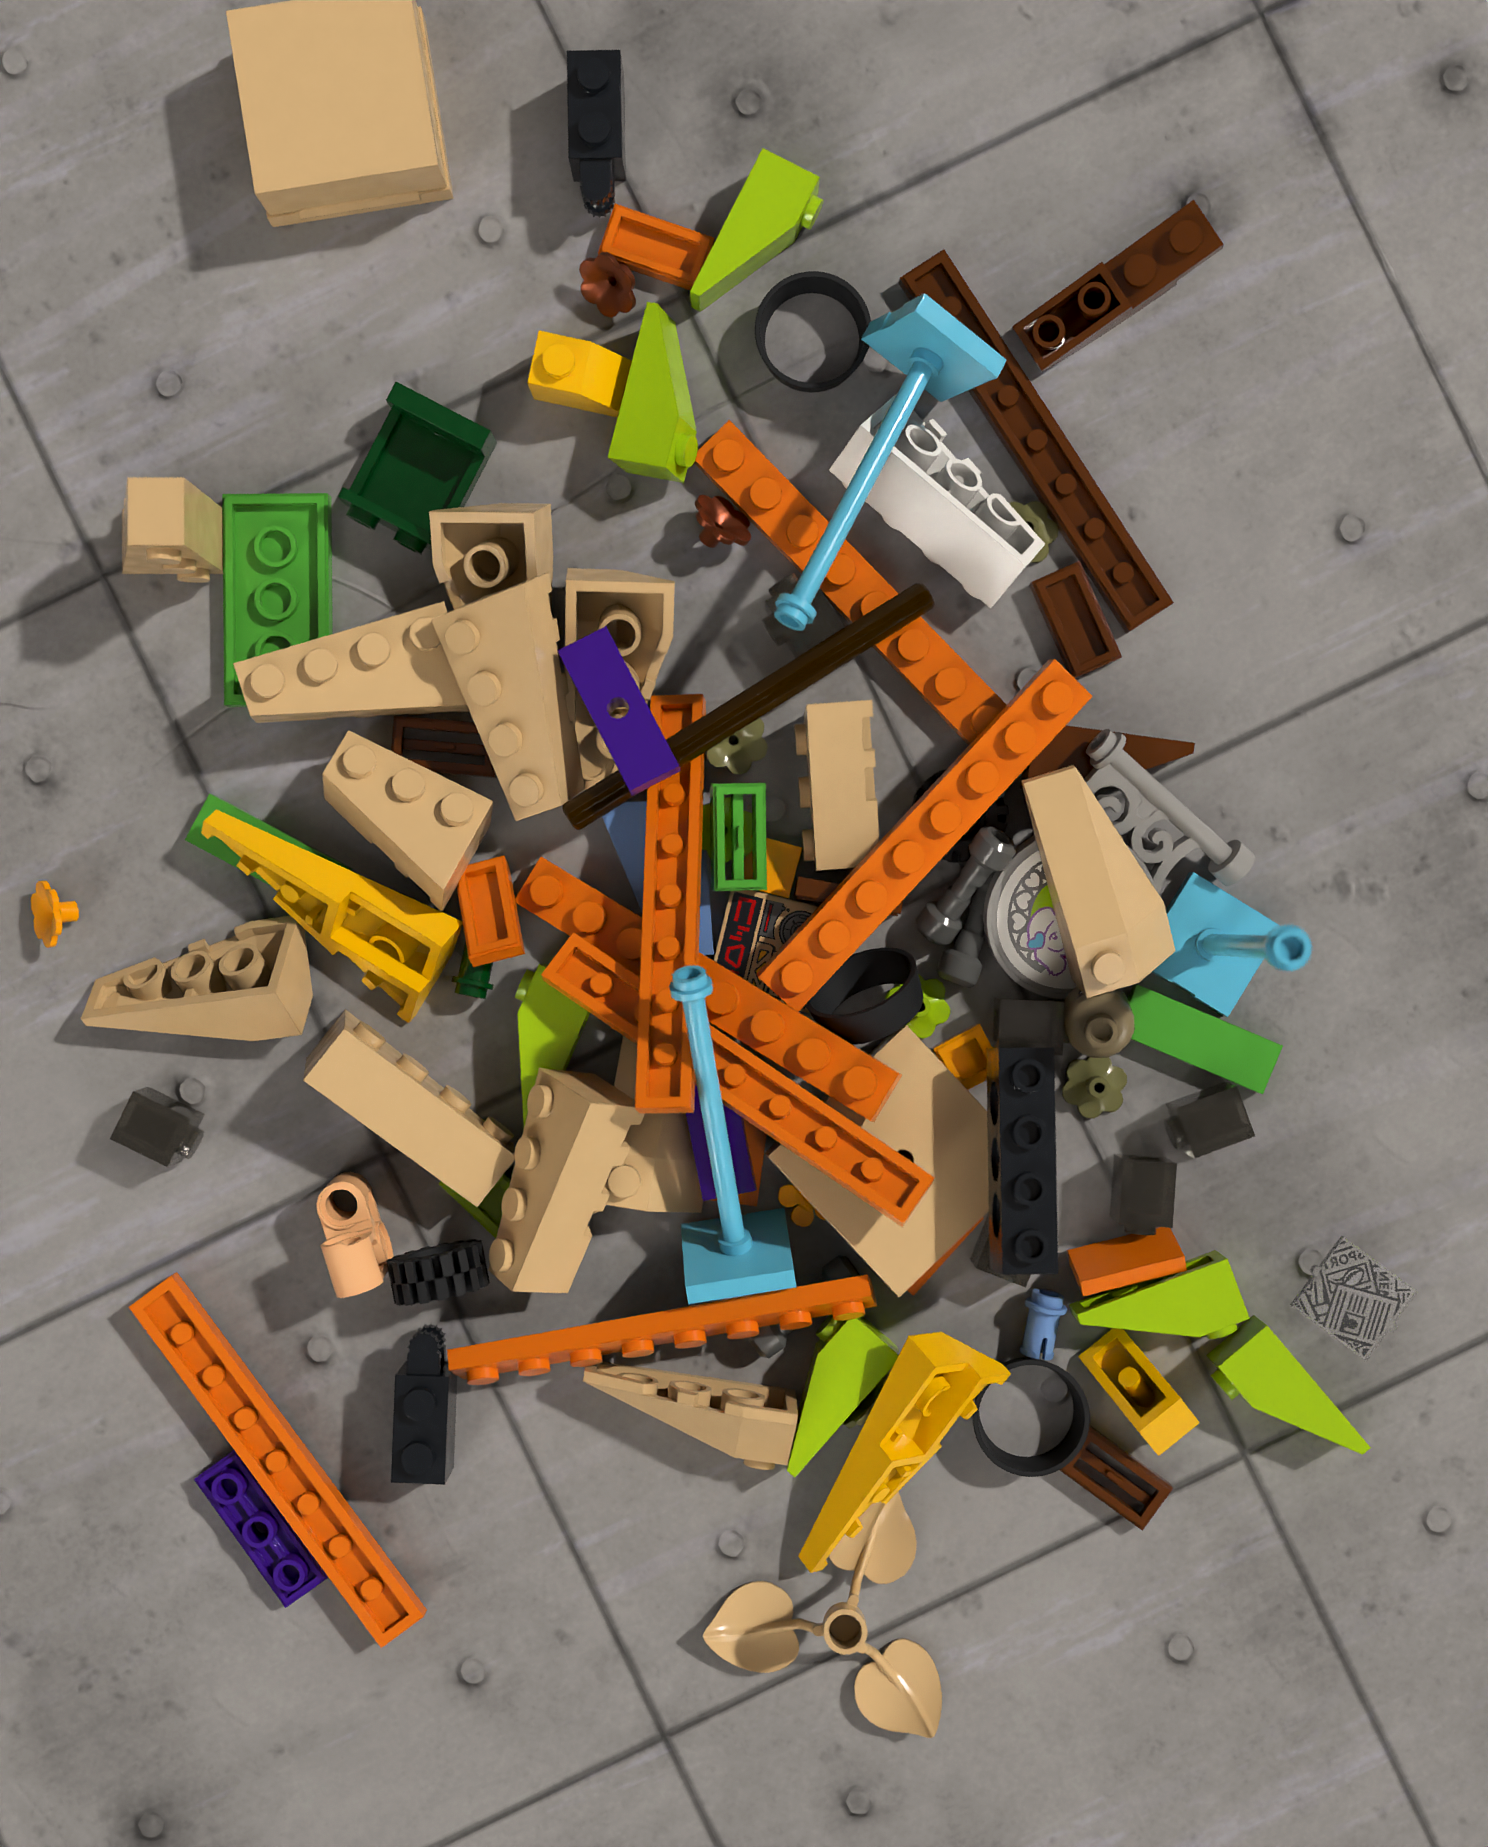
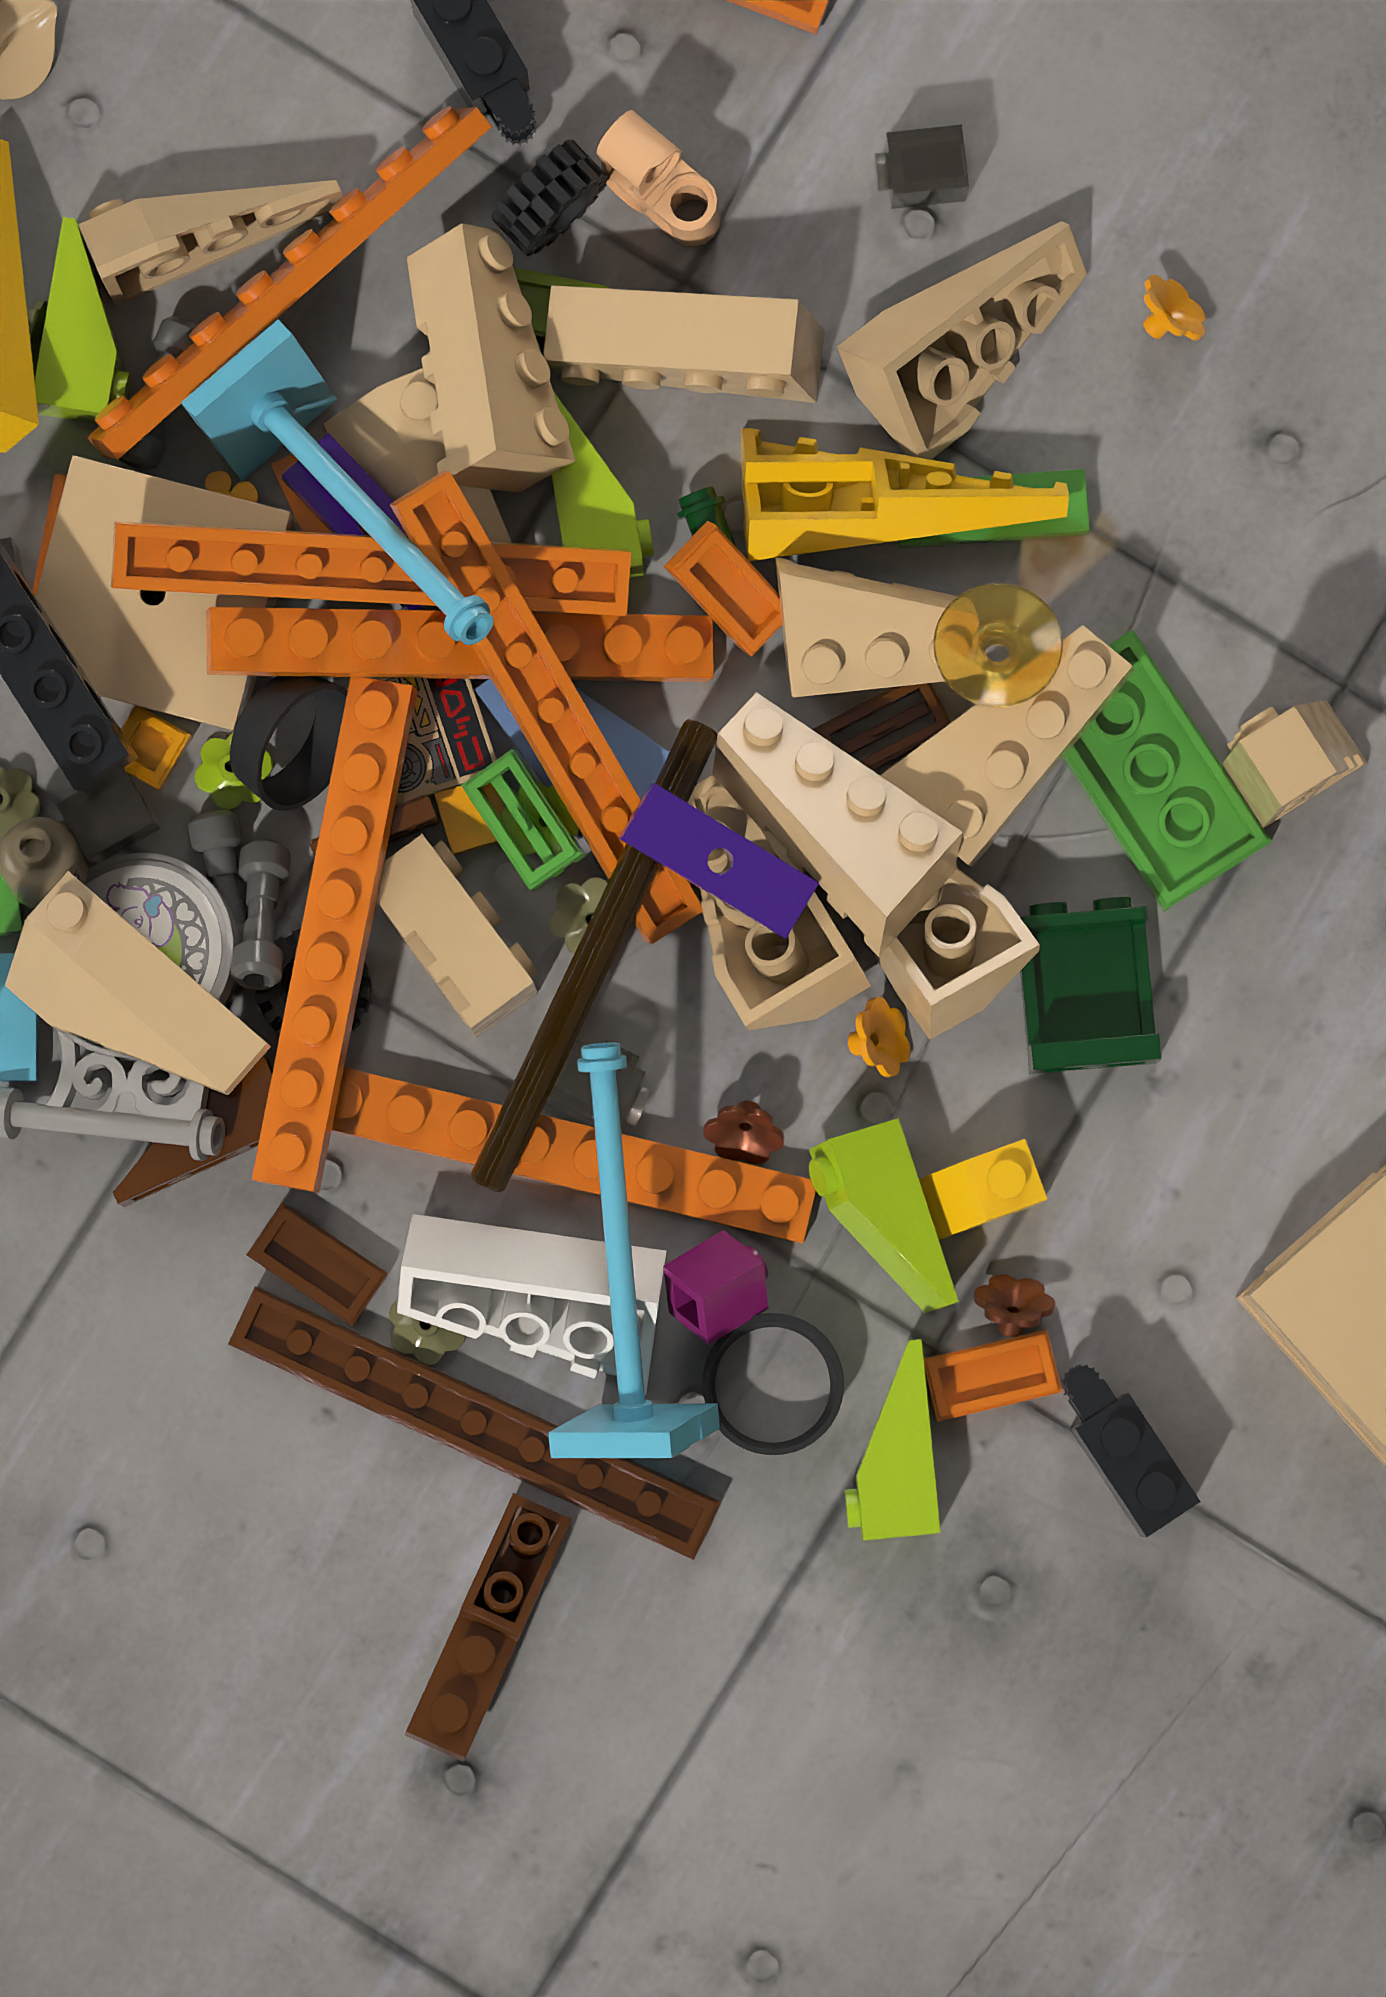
camera: 145 degrees right, 5 degrees down
none -> magenta brick [663,1230,769,1345]
none -> light orange plant [848,996,911,1078]
none -> clear yellow dish [933,583,1063,707]

